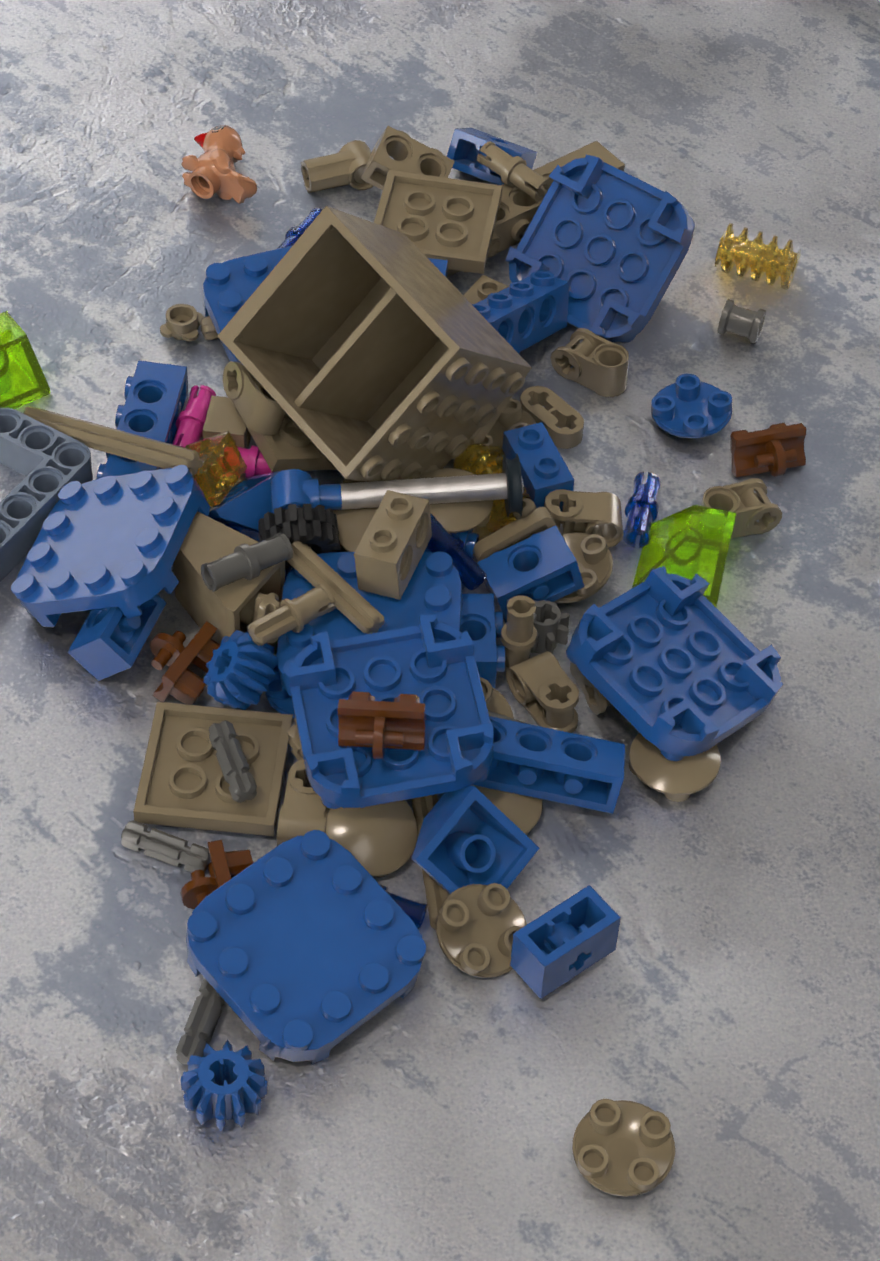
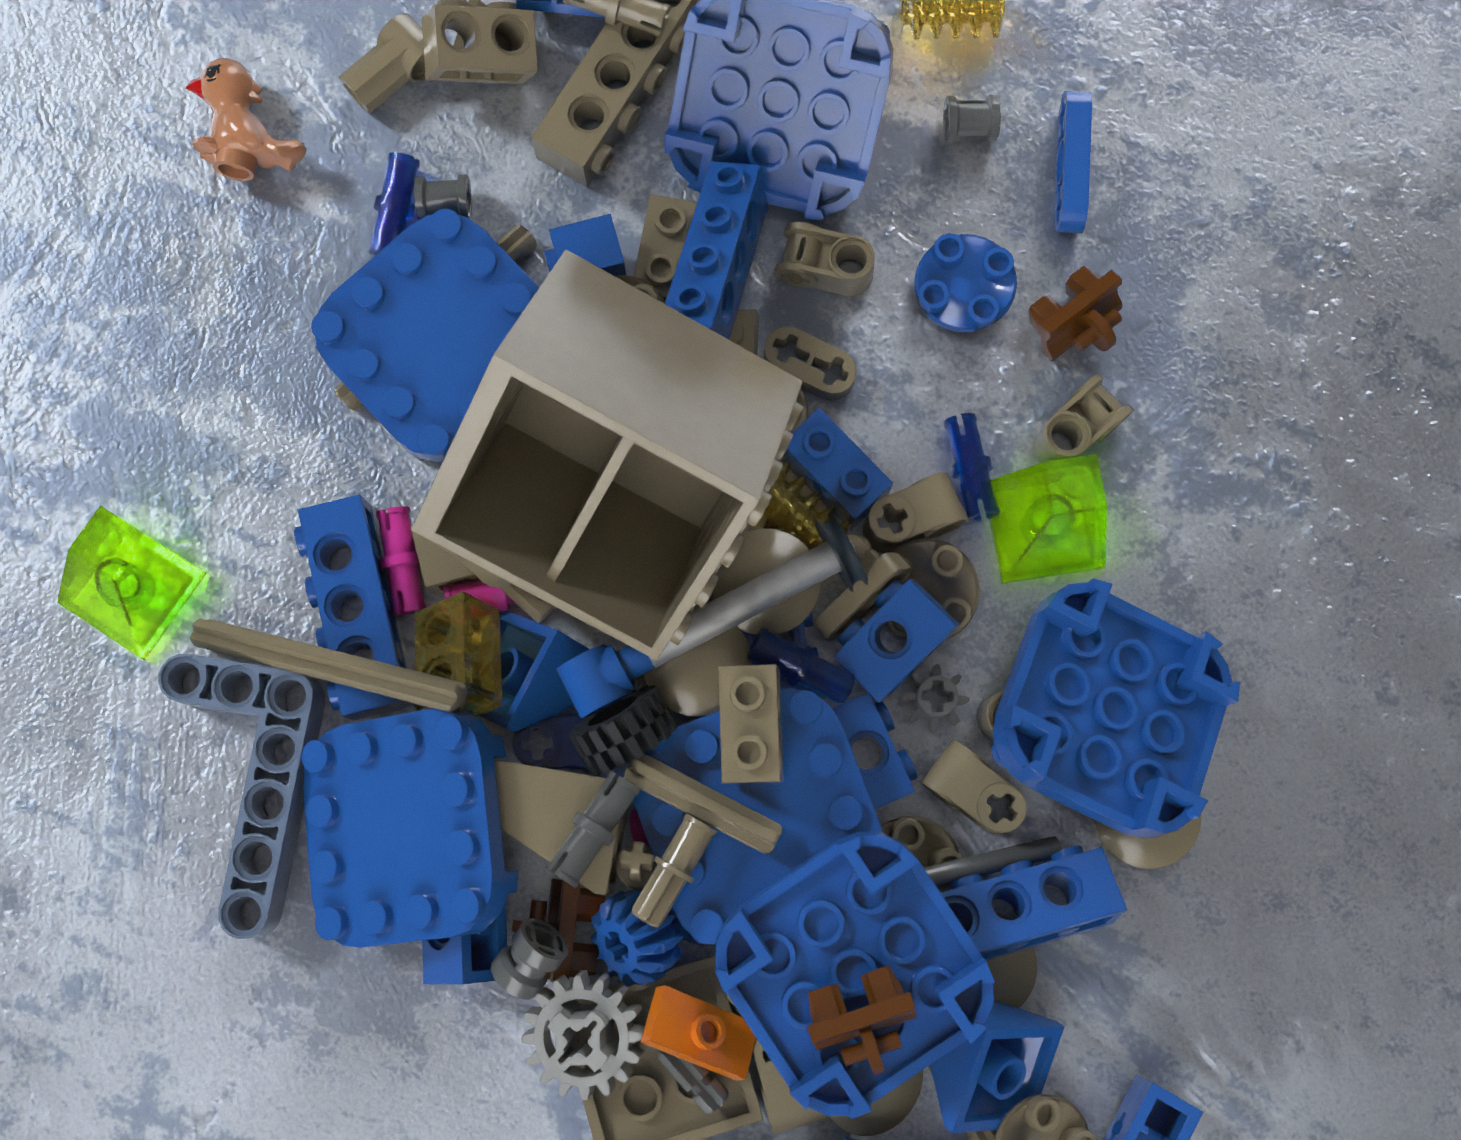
camera: 20 degrees left, 30 degrees up
dark tan plate [160,304,204,341] -> none
dark tan plate [374,170,503,274] -> none
dark tan pin [501,595,537,670] -> none
none -> dark grey wheel [491,918,569,1000]
none -> light grey gear [521,970,645,1100]
none -> orange plate [641,985,756,1081]
none -> blue beam [1054,91,1092,234]

